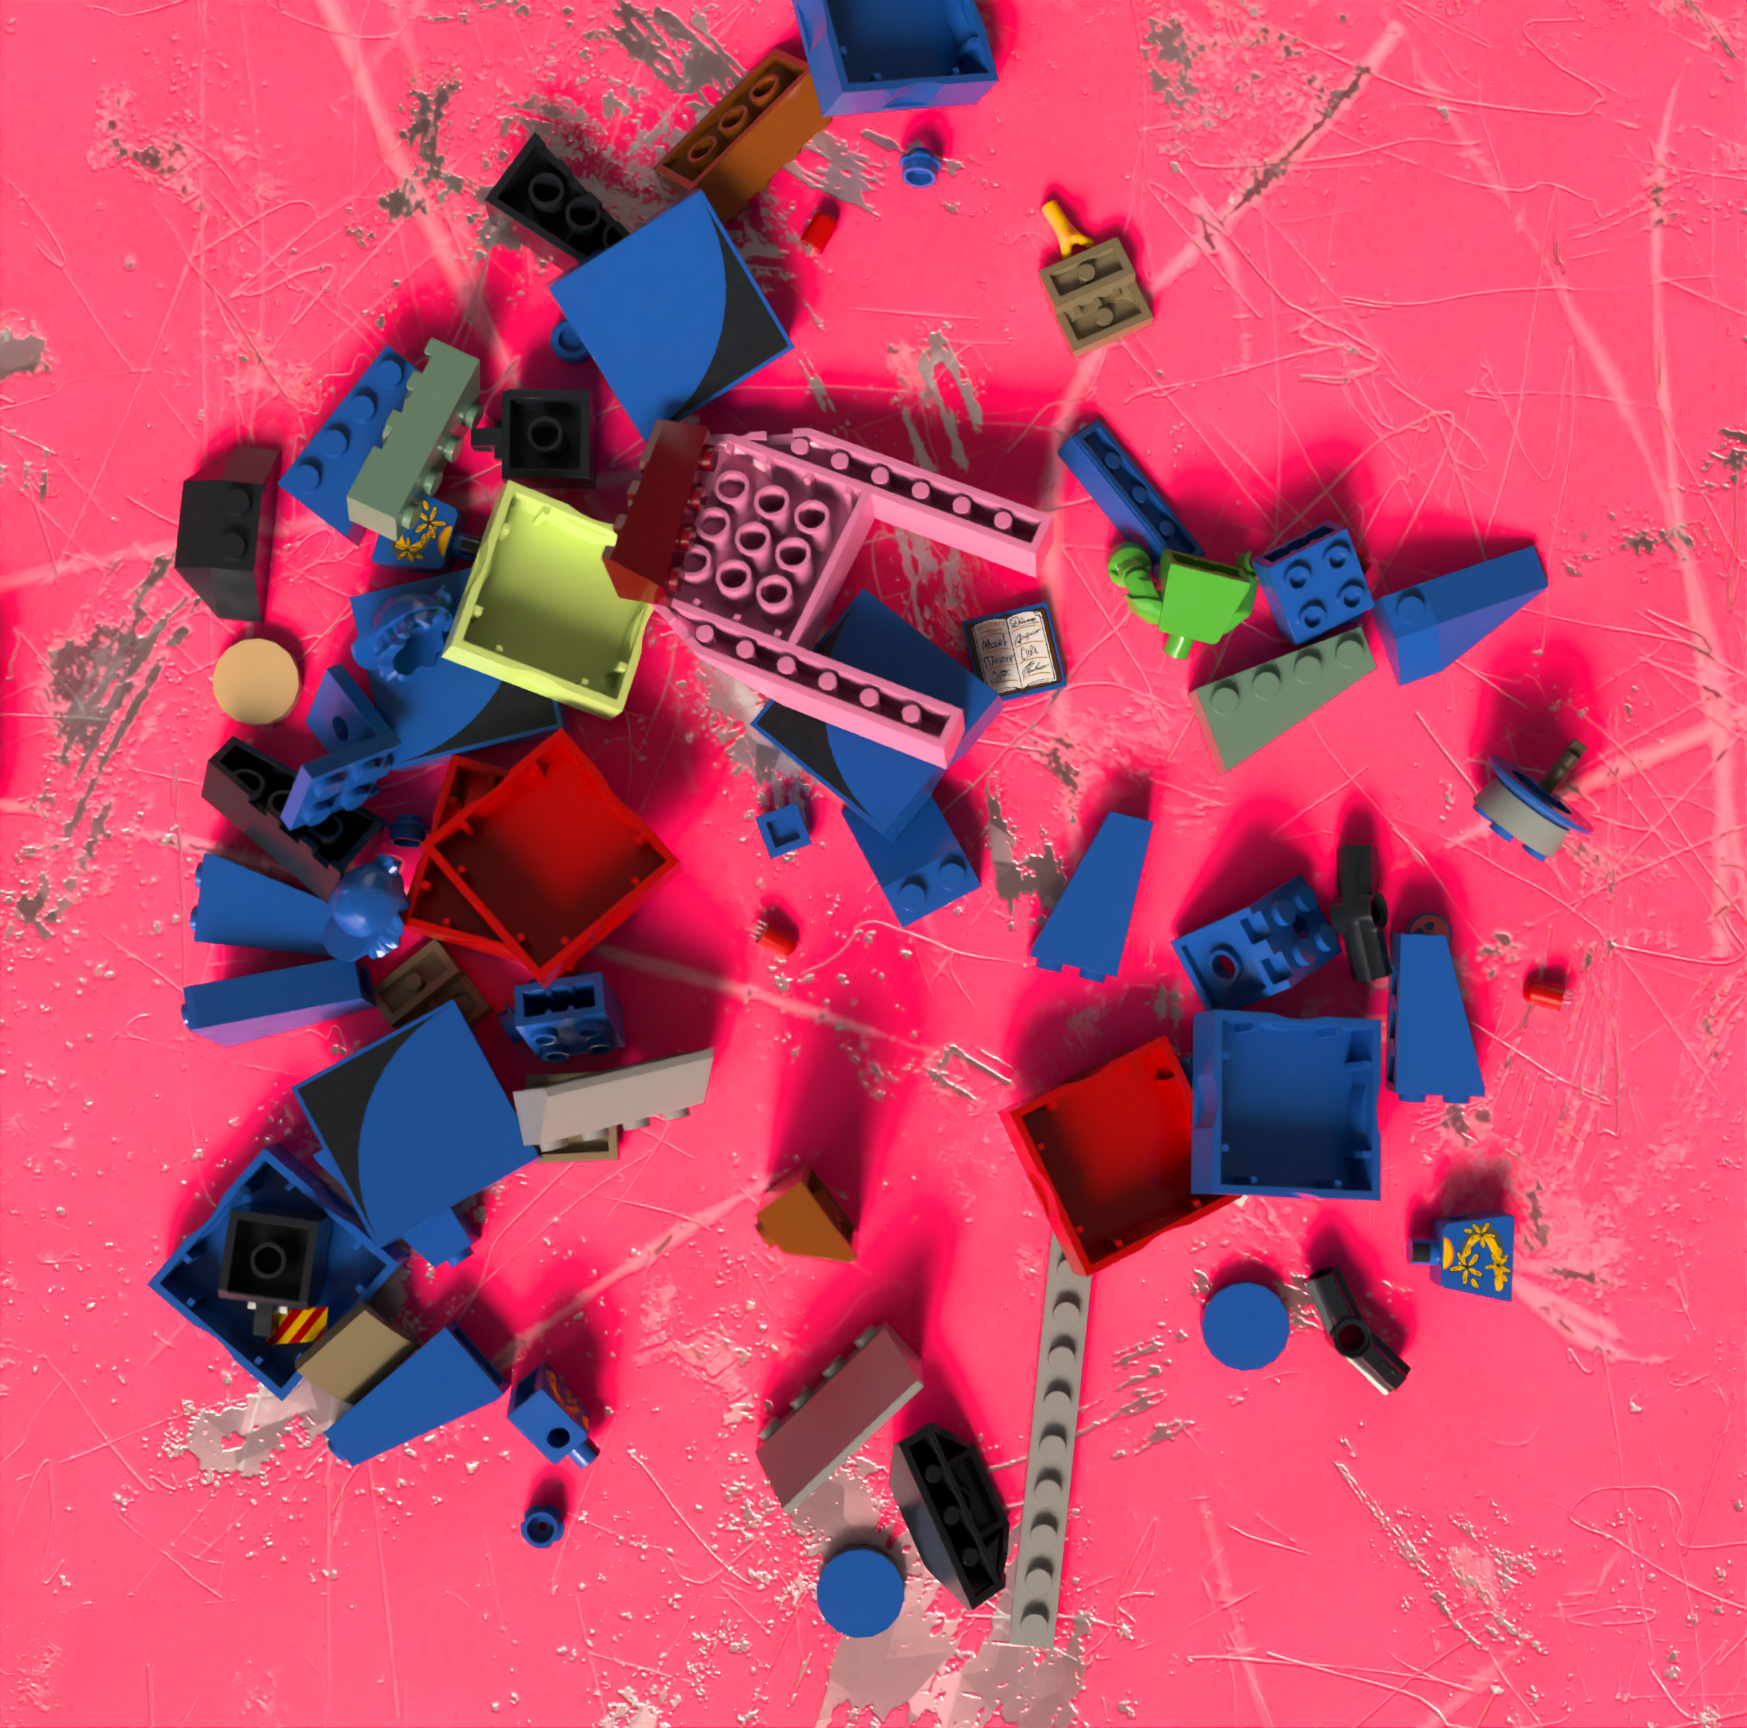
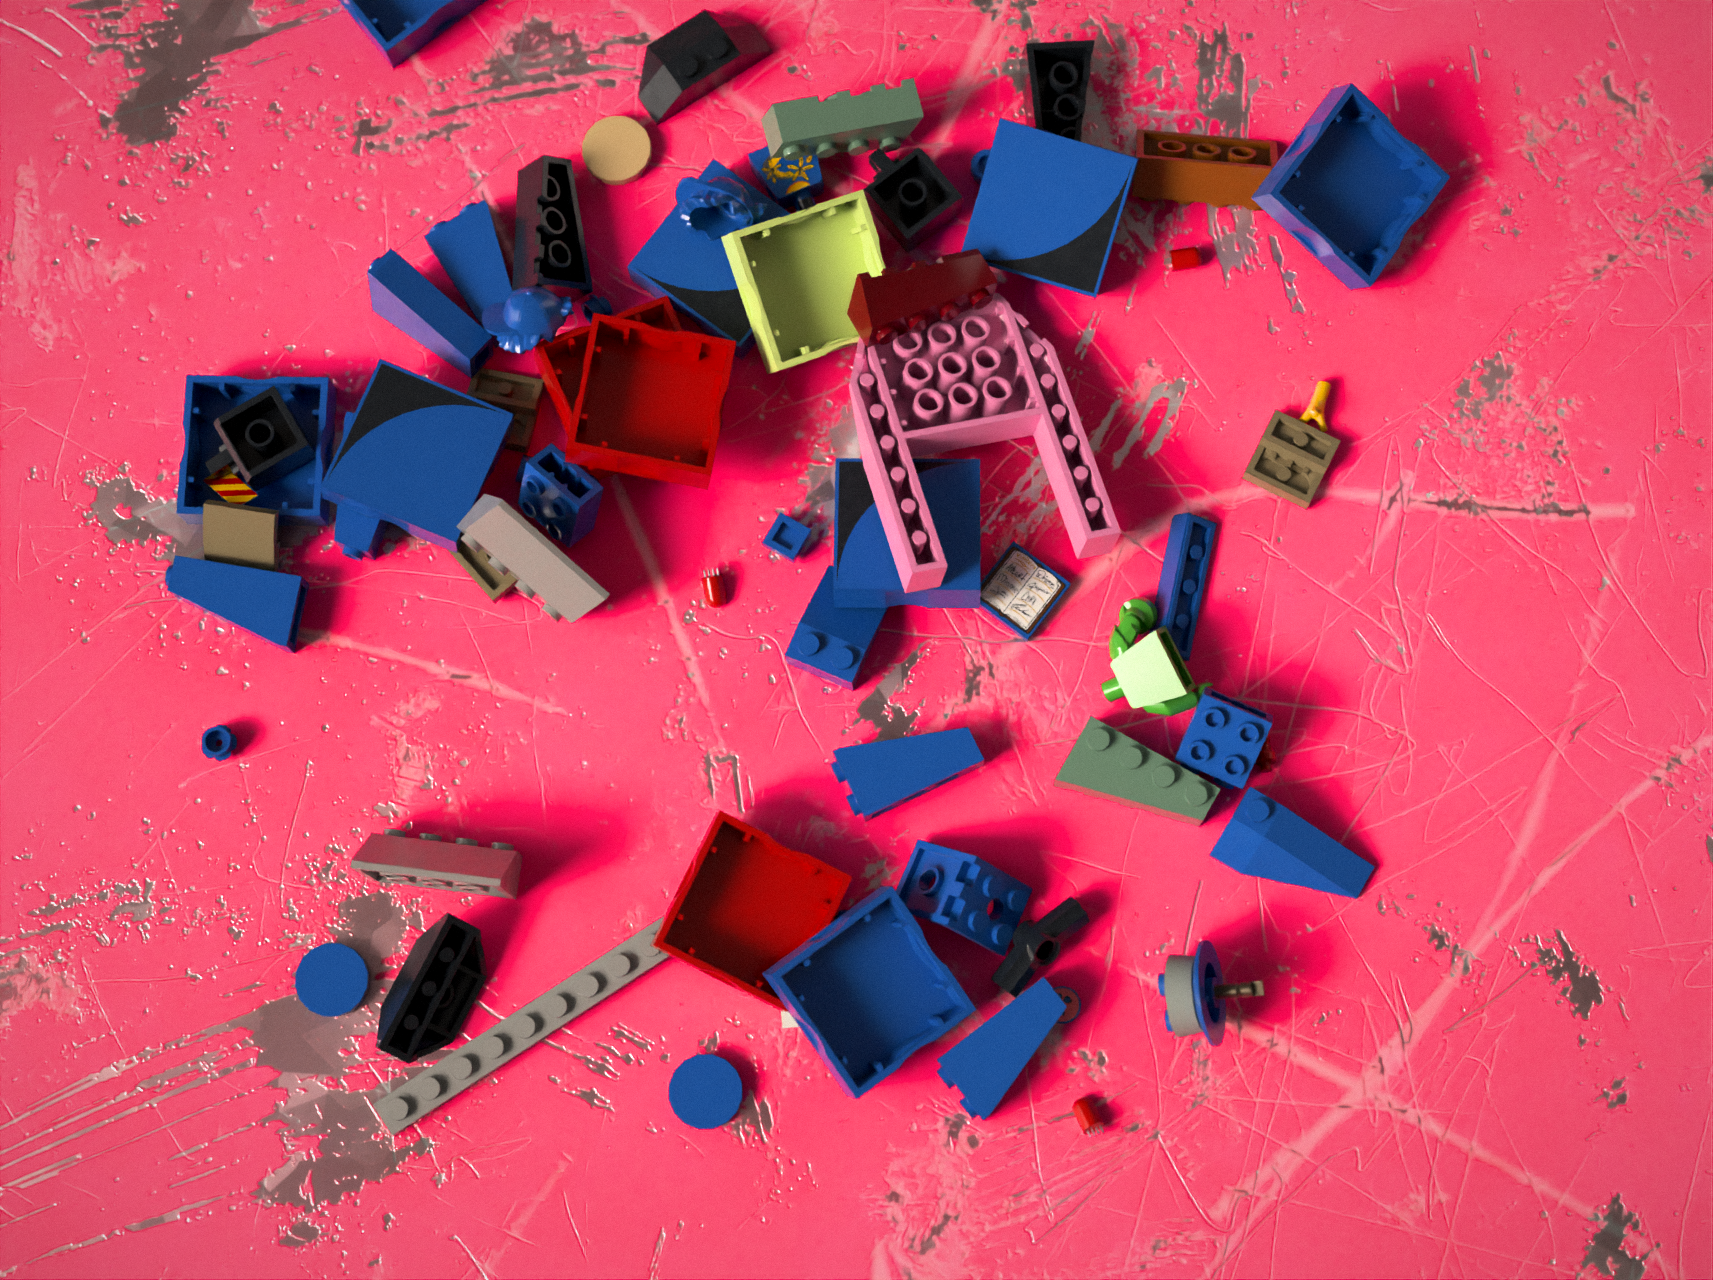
camera: 55 degrees right, 10 degrees down
blue wedge [277,345,422,547] -> none
blue bracket [280,664,402,831] -> none
blue torso [506,1360,600,1469] -> none
dark orange slope [754,1161,859,1263] -> none
blue plate [899,147,942,188] -> none
black piece [1303,1265,1411,1396] -> none
blue torso [1406,1210,1515,1301] -> none

